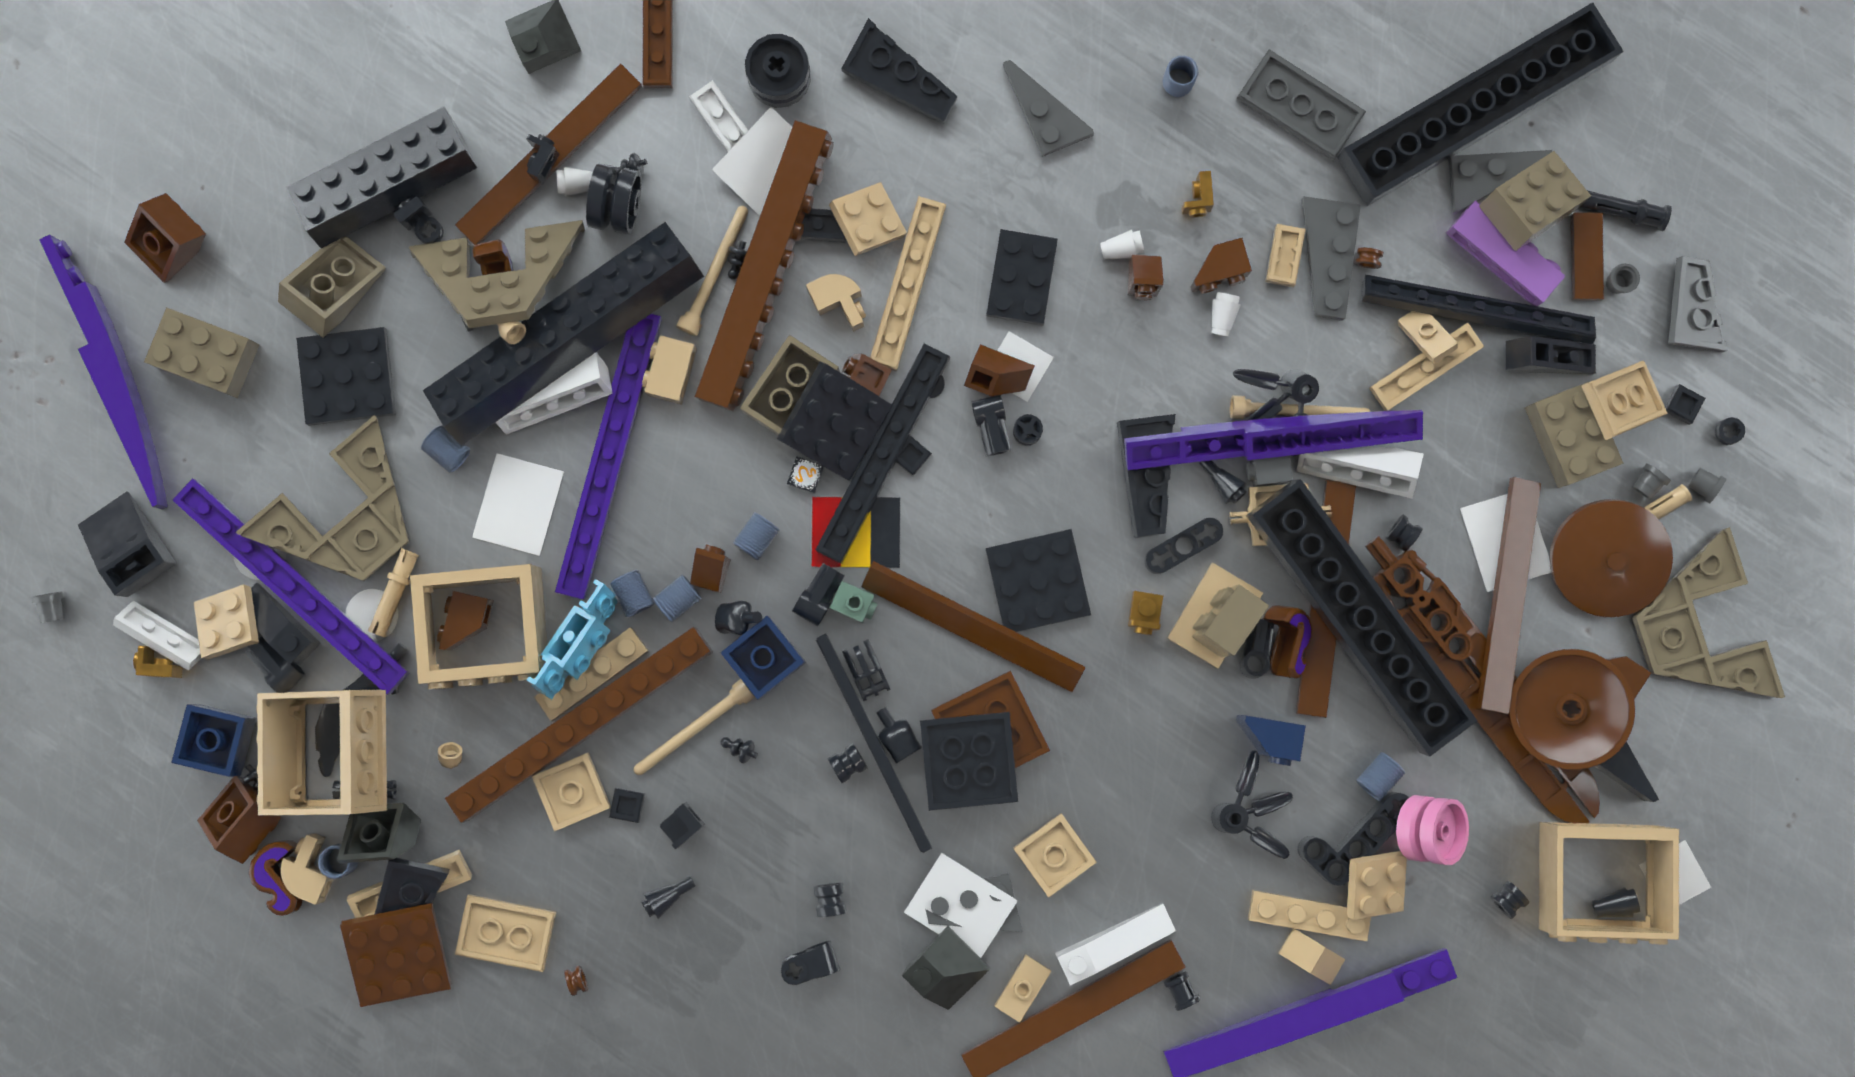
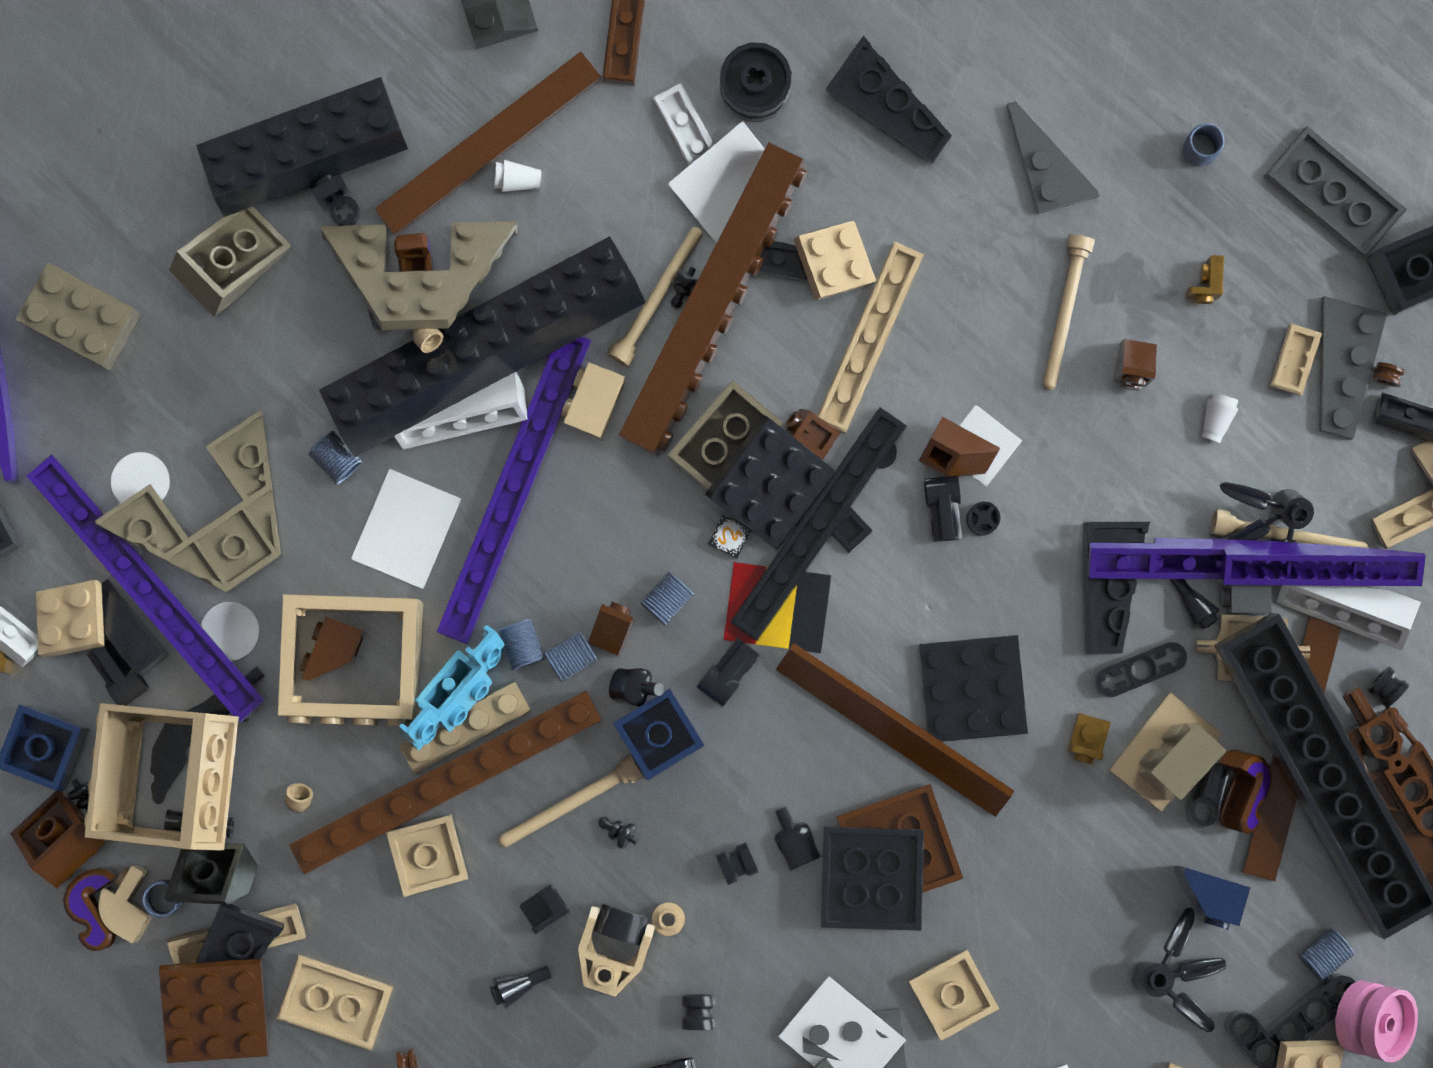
camera: 10 degrees right, 0 degrees up
reddish brown slope [124,193,206,283] -> none
black plate [296,327,396,426] -> none
tan pin [367,548,419,637] -> none
black bracket [526,134,560,184] -> none
black wheel [586,163,642,235] -> none
black tile [609,788,645,823] -> none
black hair [614,153,648,176] -> none
tan brick [806,274,866,332] -> none
black tile [816,633,932,853] -> none
sand green brick [830,581,877,623] -> none
black arm [842,639,891,701] -> none
black plate [986,229,1058,326] -> none
white cone [1100,229,1145,260] -> none
reddish brown slope [1190,238,1252,294] -> none
none -> white sticker [111,452,170,503]
none -> tan piece [578,903,656,997]
none -> tan plate [652,902,685,936]
none -> tan piece [1043,234,1095,390]

